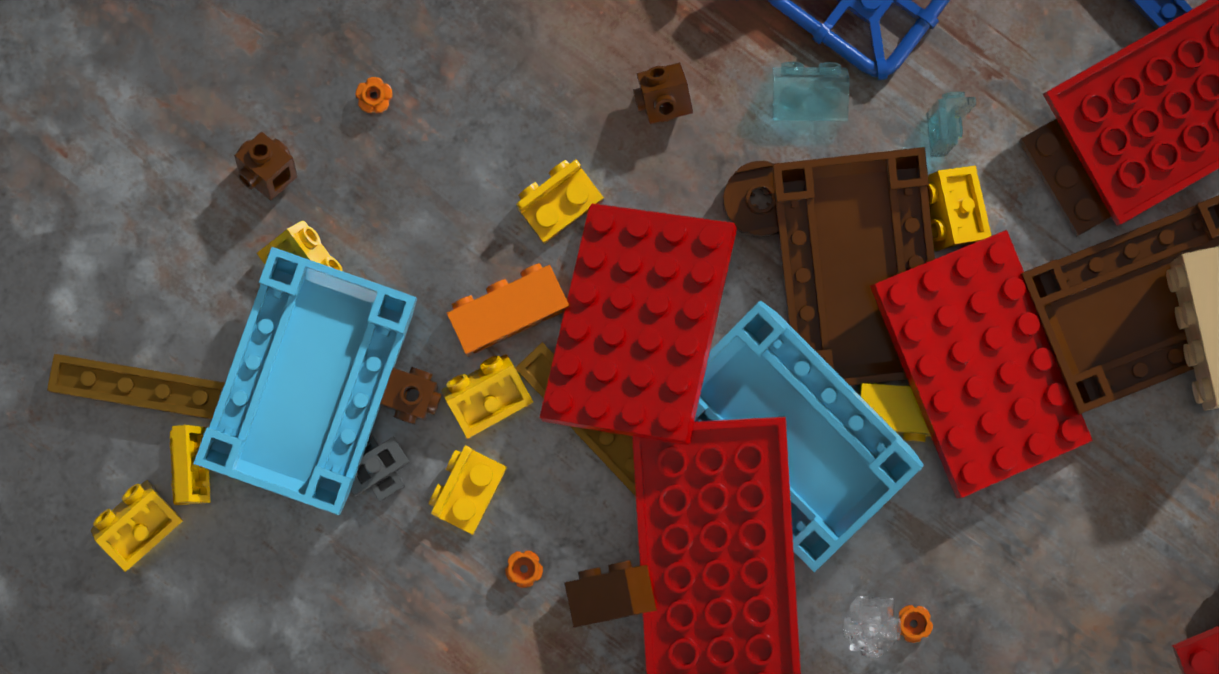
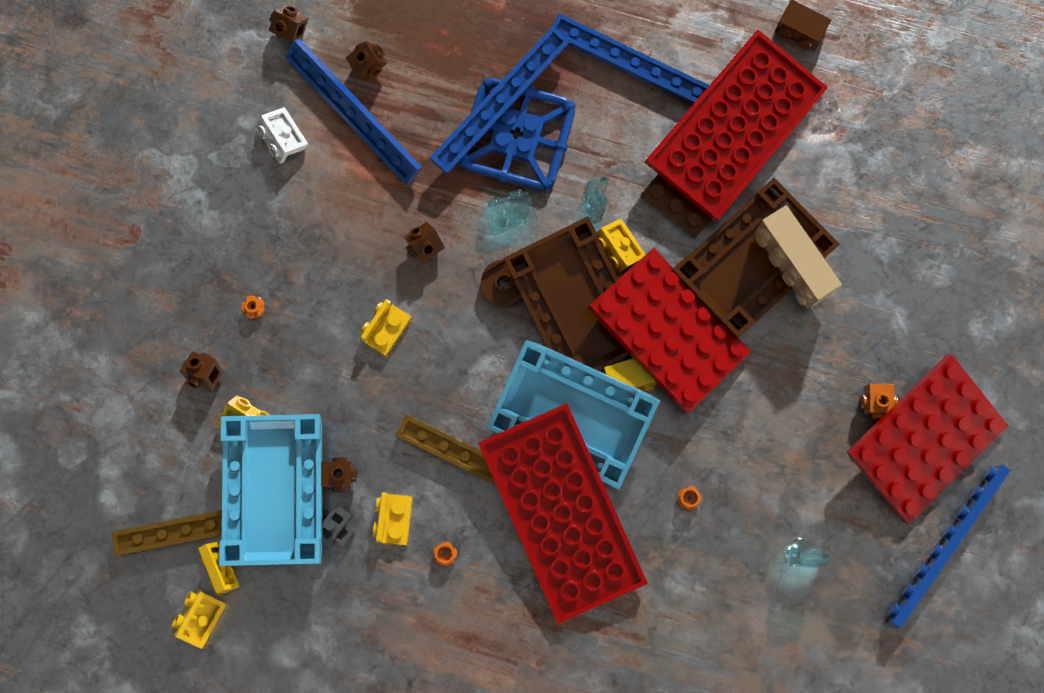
camera: 25 degrees left, 5 degrees down
yellow bracket [441,354,533,439] -> none
orange brick [447,263,569,357] -> none
red plate [539,203,737,445] -> none
reddish brown brick [564,560,656,628] -> none
clear brick [844,596,901,657] -> none

